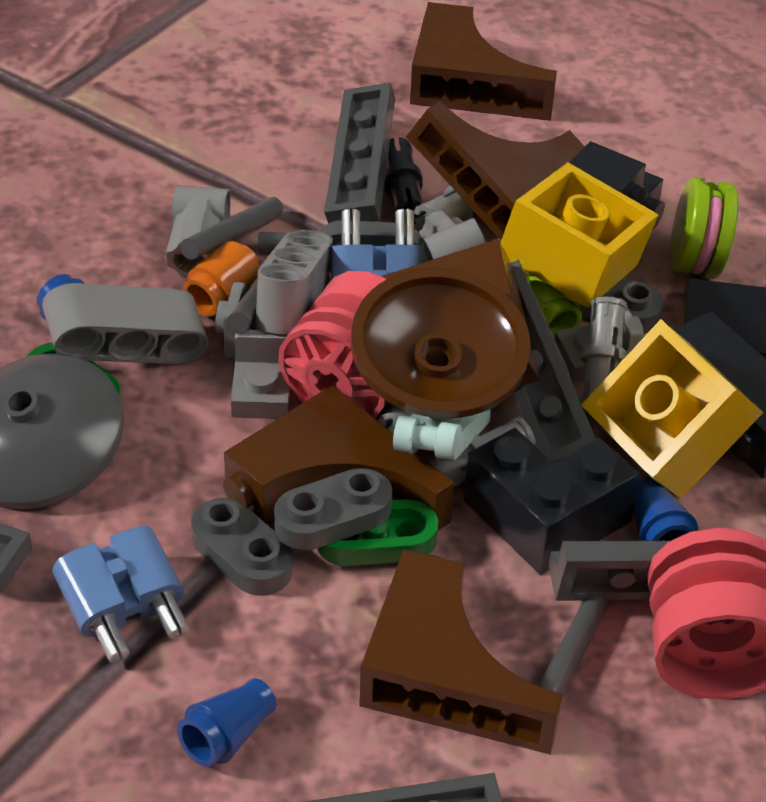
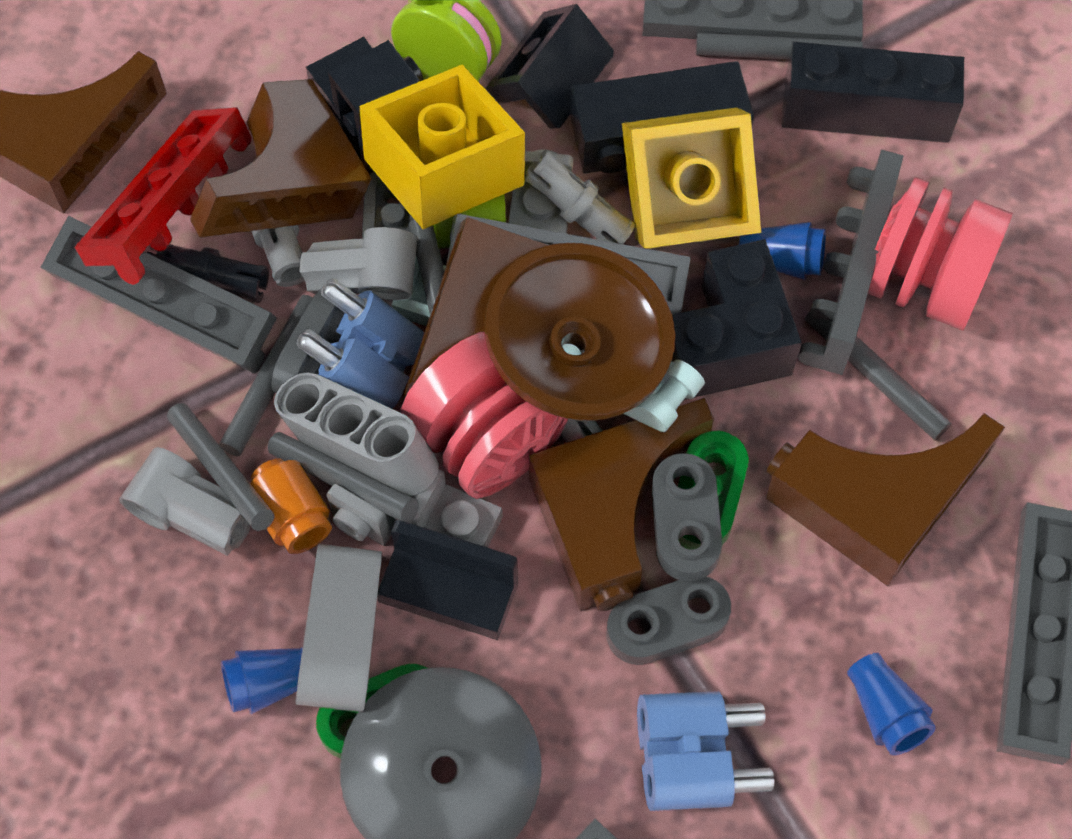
camera: 65 degrees left, 20 degrees up
none -> red hinge [75,107,252,285]
none -> black panel [377,520,518,640]

